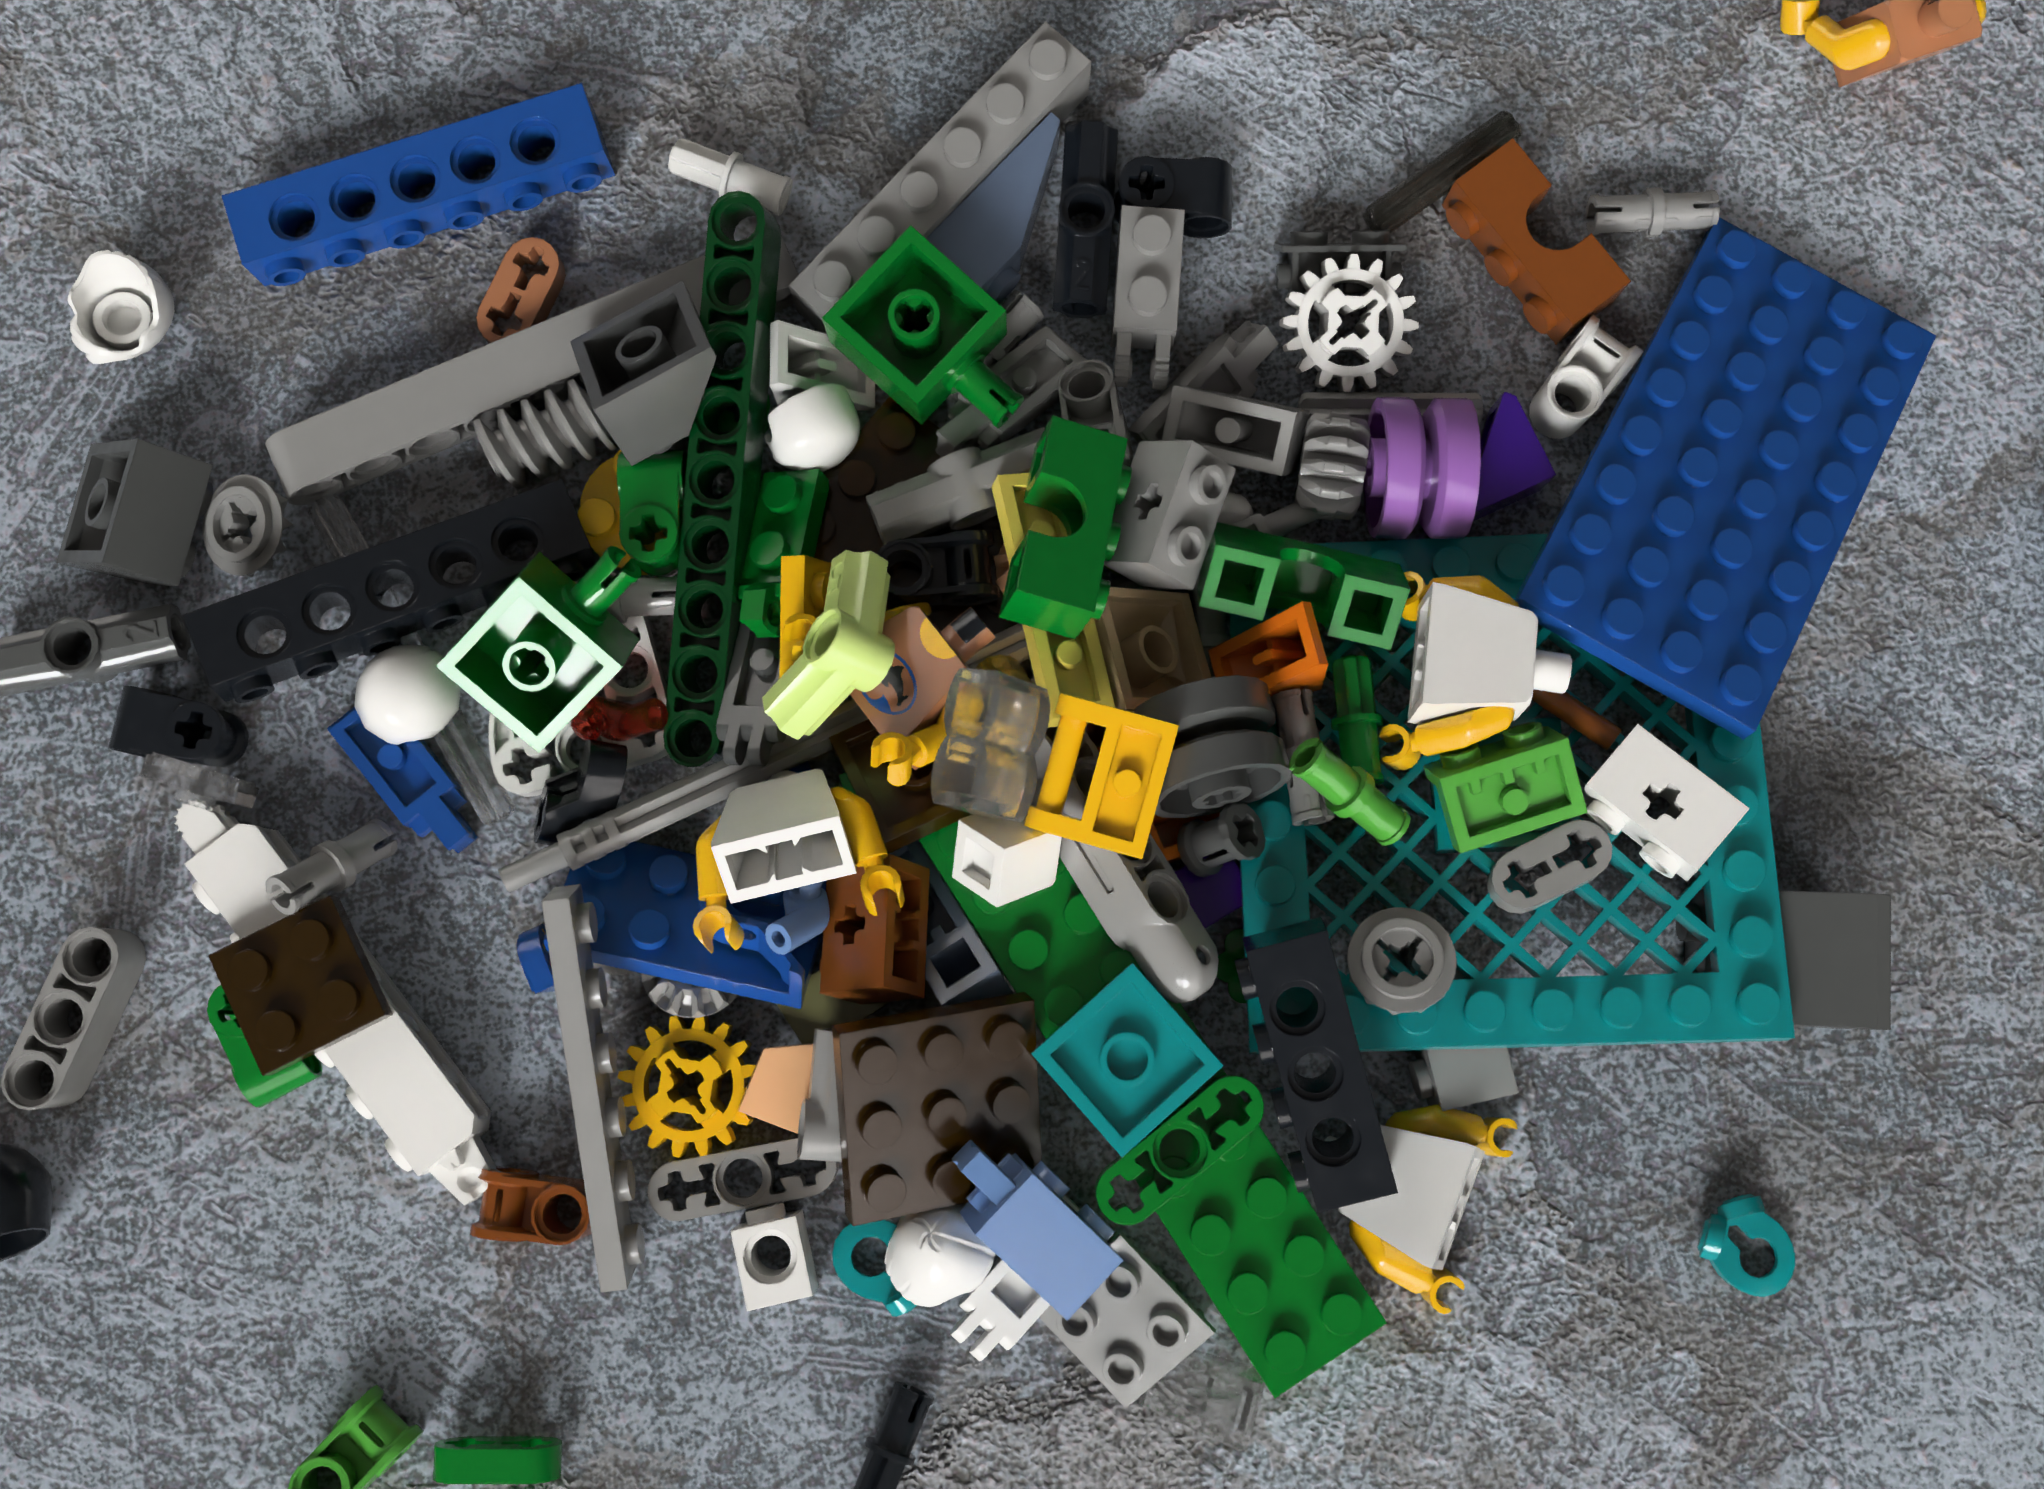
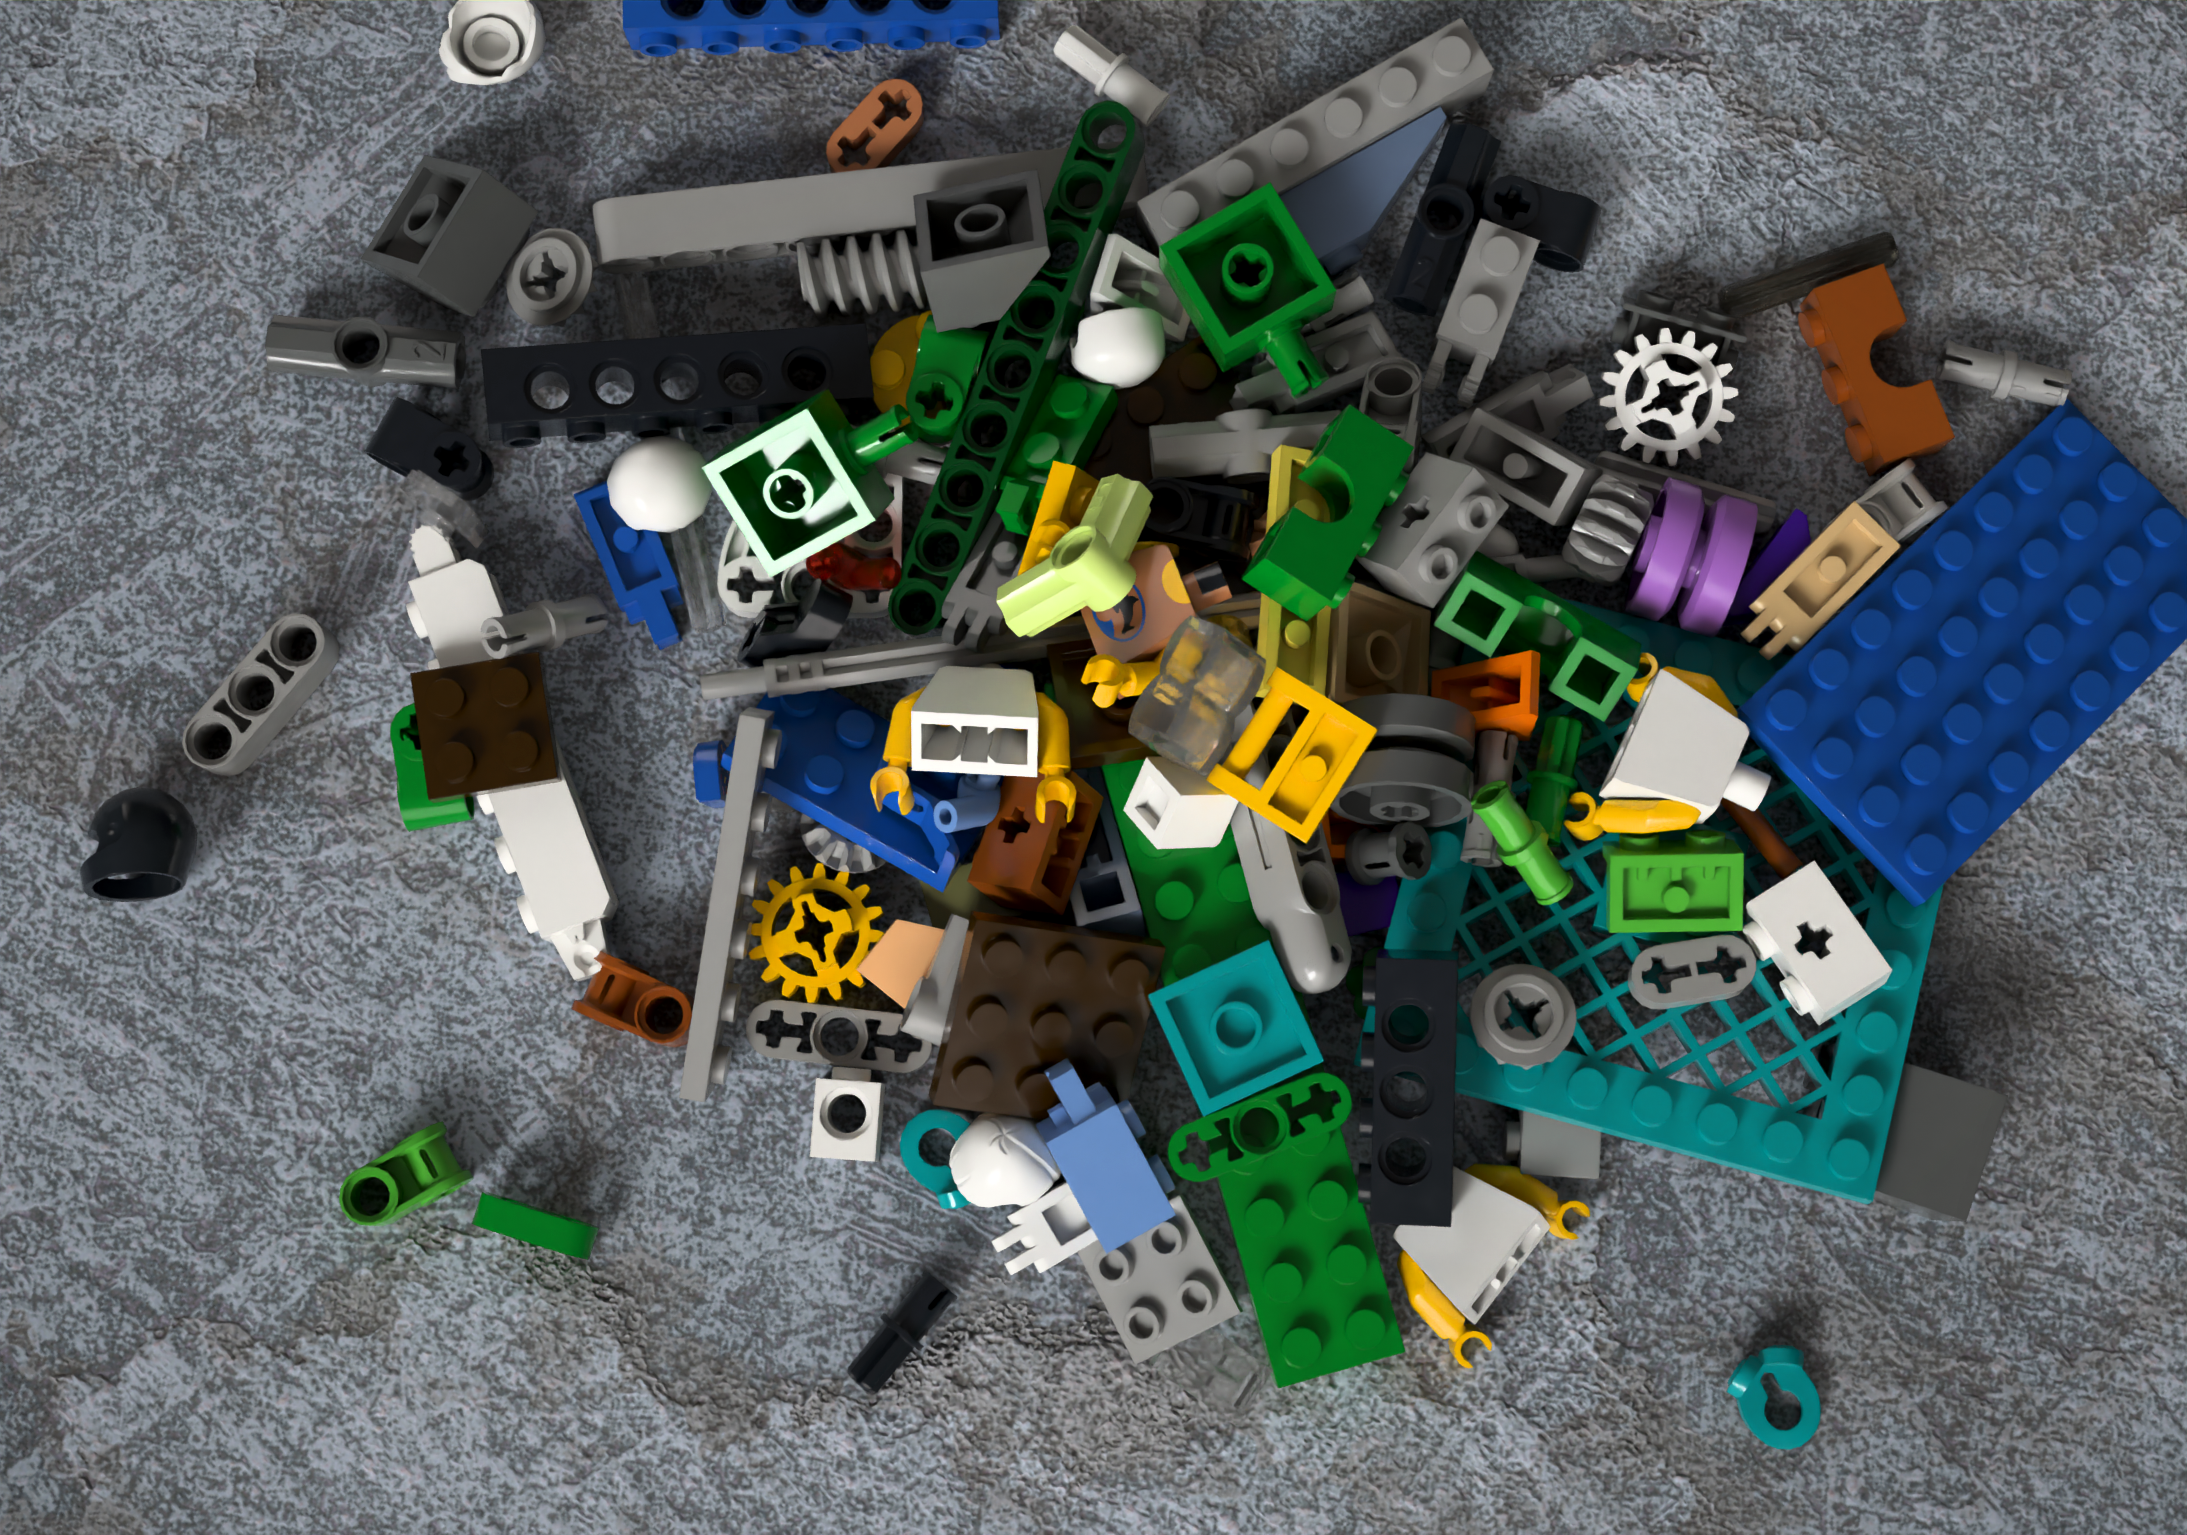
camera: 20 degrees right, 0 degrees up
none -> tan hinge [1740,501,1901,661]

